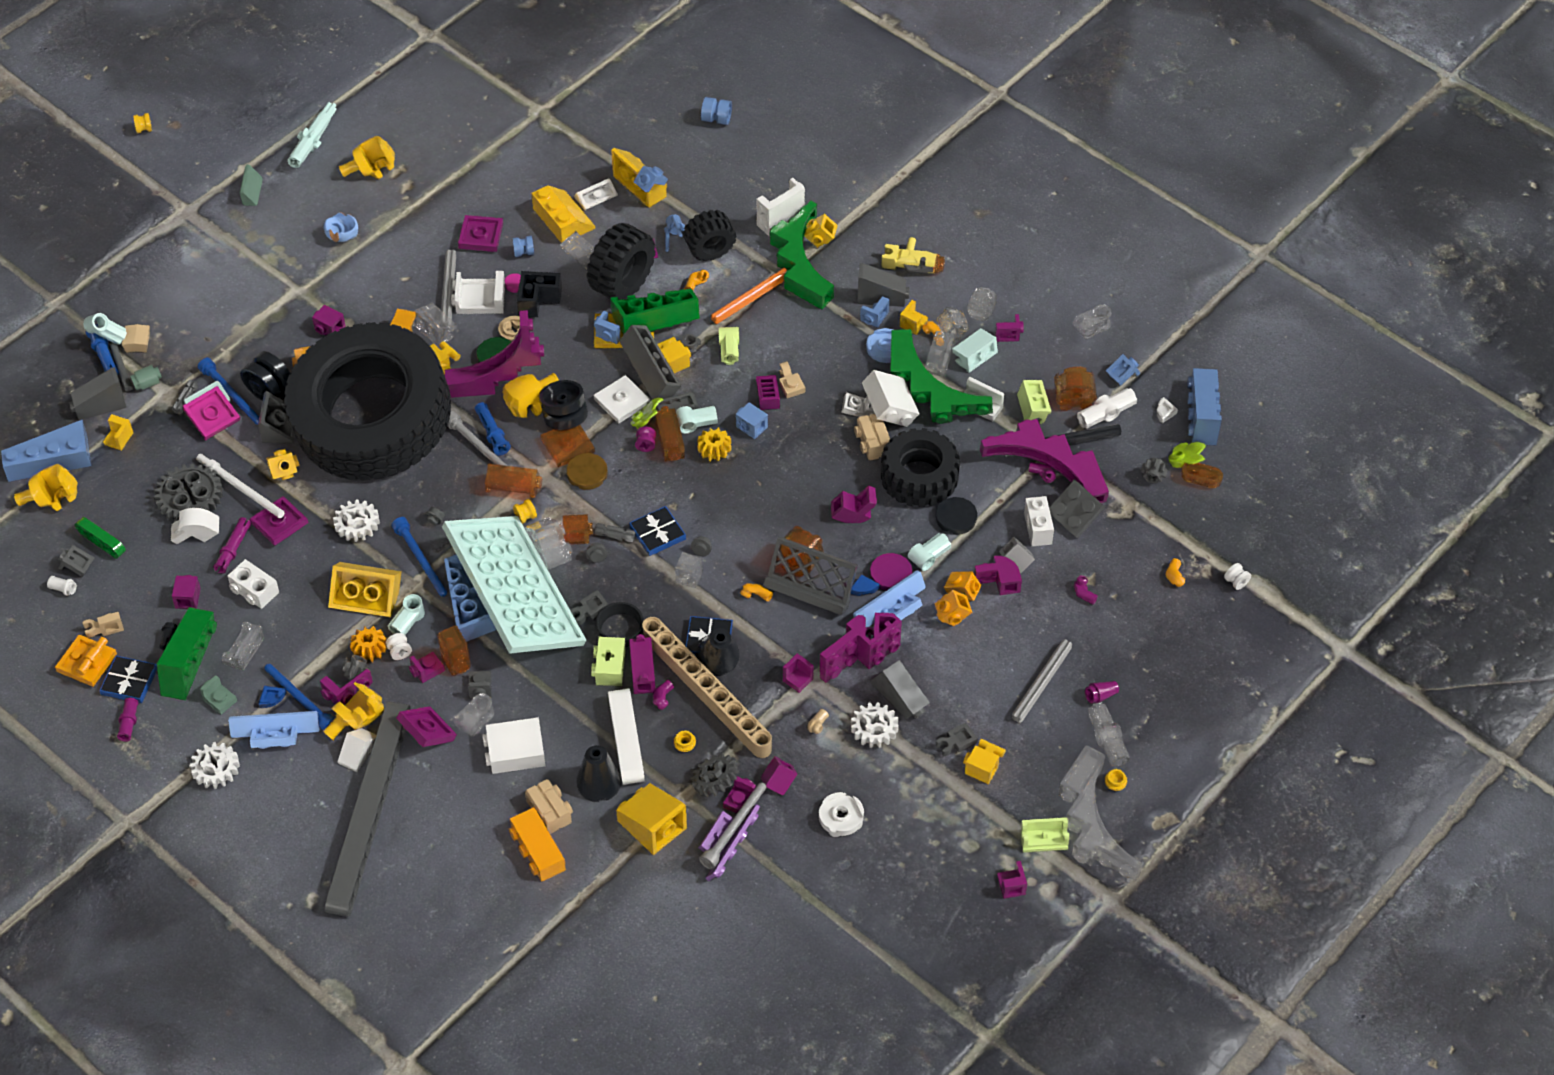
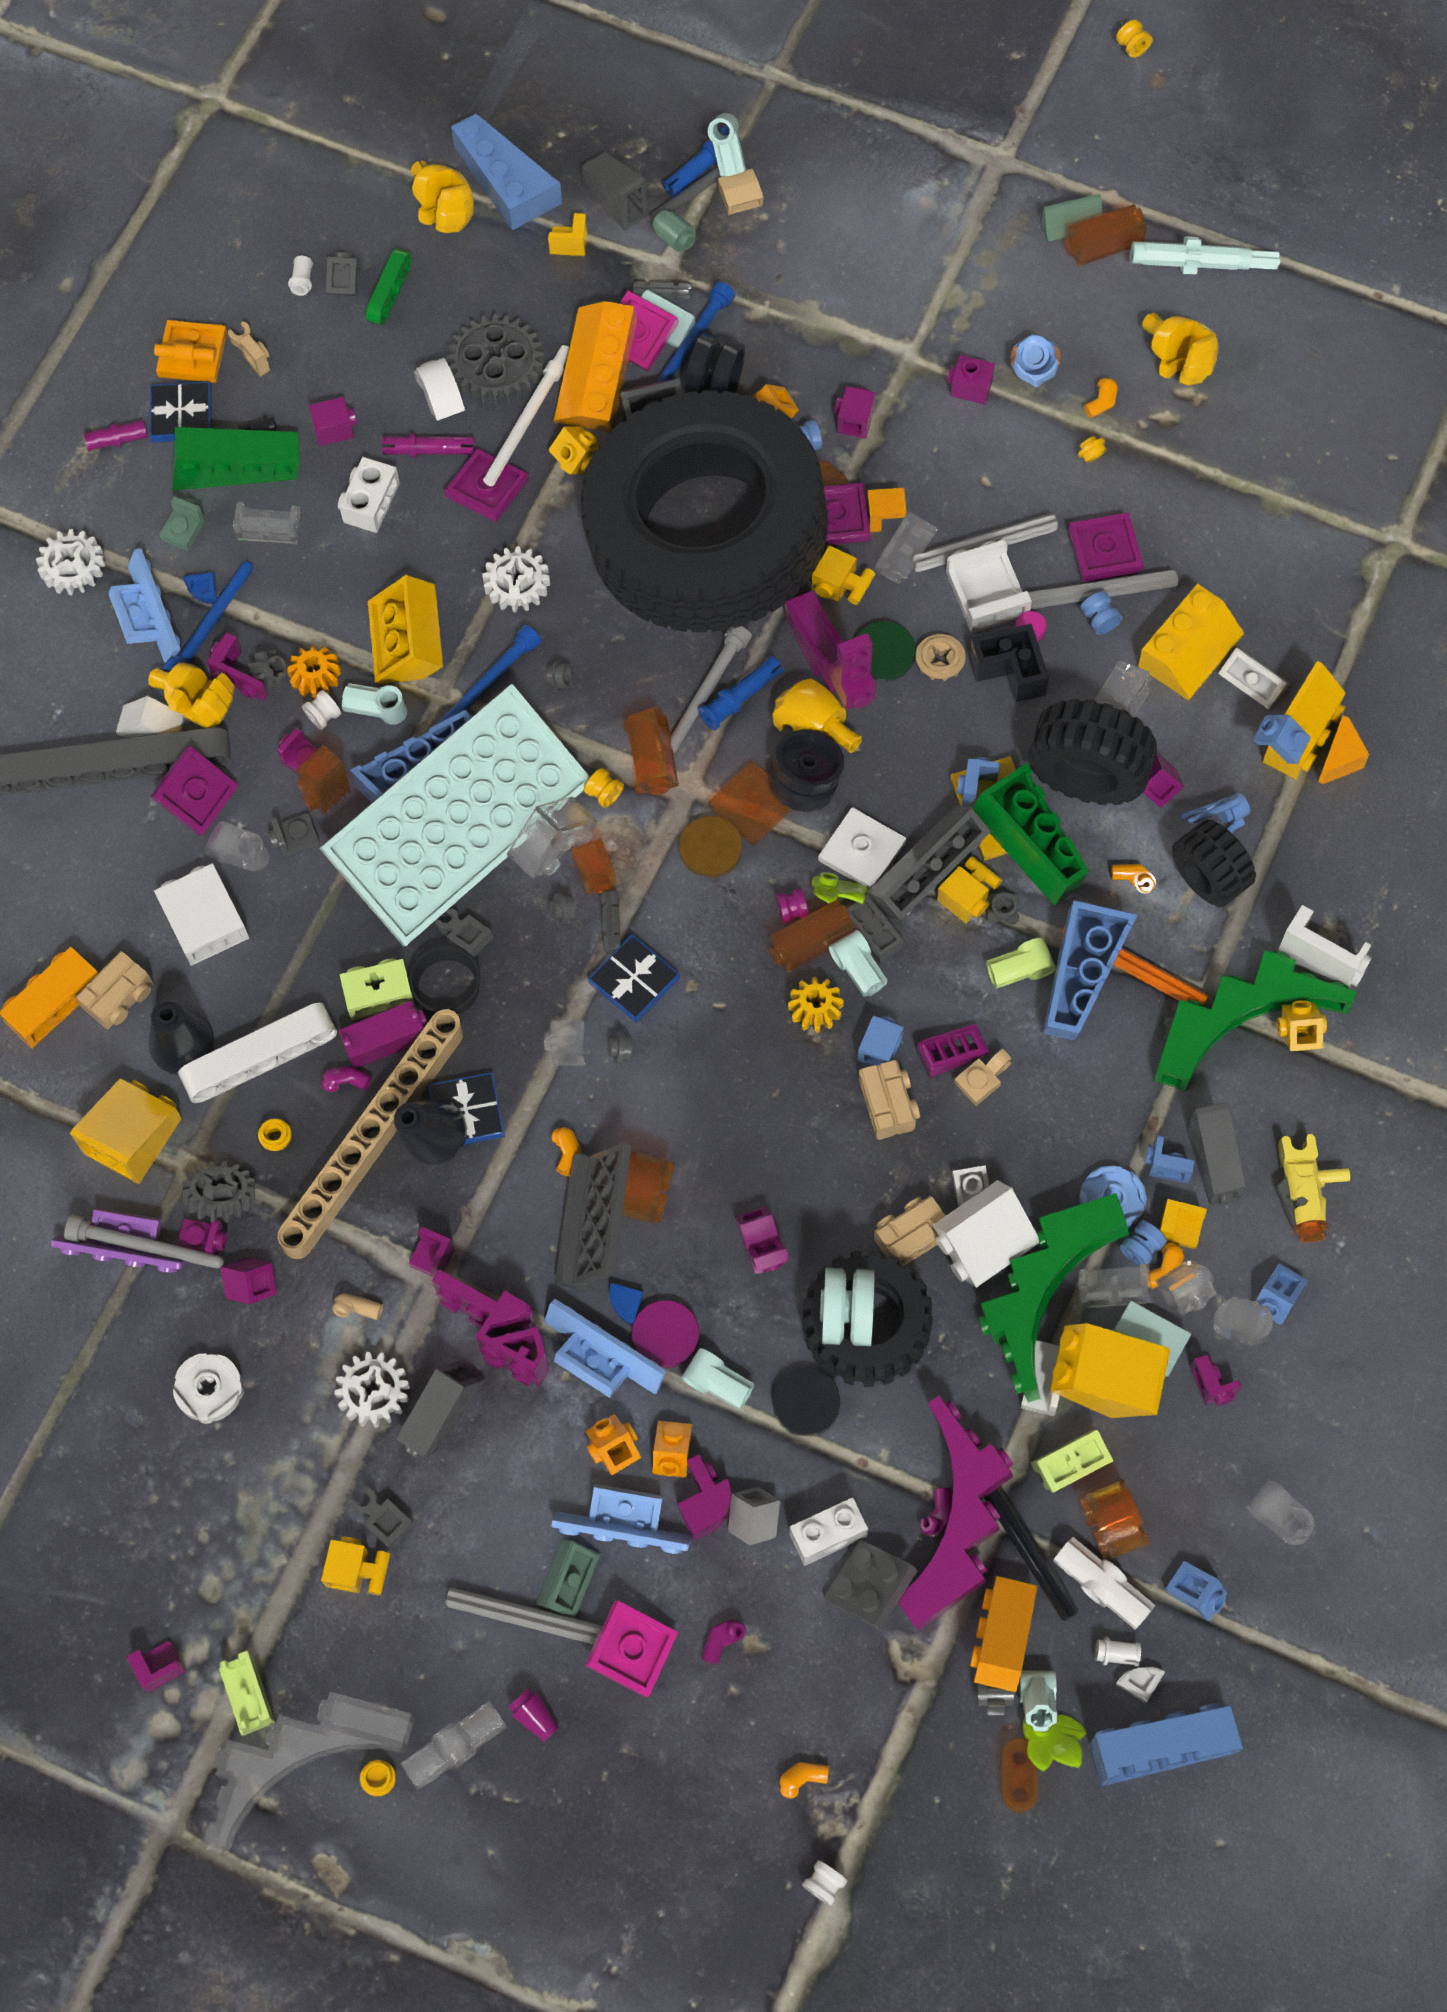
camera: 75 degrees right, 15 degrees up
none -> sand green slope [536,1540,601,1619]
none -> light blue bracket [551,1484,692,1554]
none -> light orange slope [554,301,637,433]
none -> dark pink plate [584,1601,678,1697]
none -> light aqua wheel [820,1267,874,1346]
none -> tan brick [859,1060,920,1140]
none -> magenta brick [947,355,995,405]
none -> light orange brick [970,1576,1037,1692]
none -> light aqua piece [1018,1670,1057,1731]
none -> light grey axle [1028,570,1178,609]
none -> medium blue wedge [1043,901,1138,1040]
none -> yellow slope [1050,1323,1171,1418]
none -> clear orange brick [1065,204,1146,266]
none -> yellow plate [1077,436,1107,463]
none -> light orange arm [1084,378,1118,419]
none -> white pin [1095,1637,1141,1666]
none -> medium blue wheel [1119,1220,1167,1268]
none -> medium blue bracket [1253,1263,1308,1325]
none -> light orange slope [1318,715,1370,784]

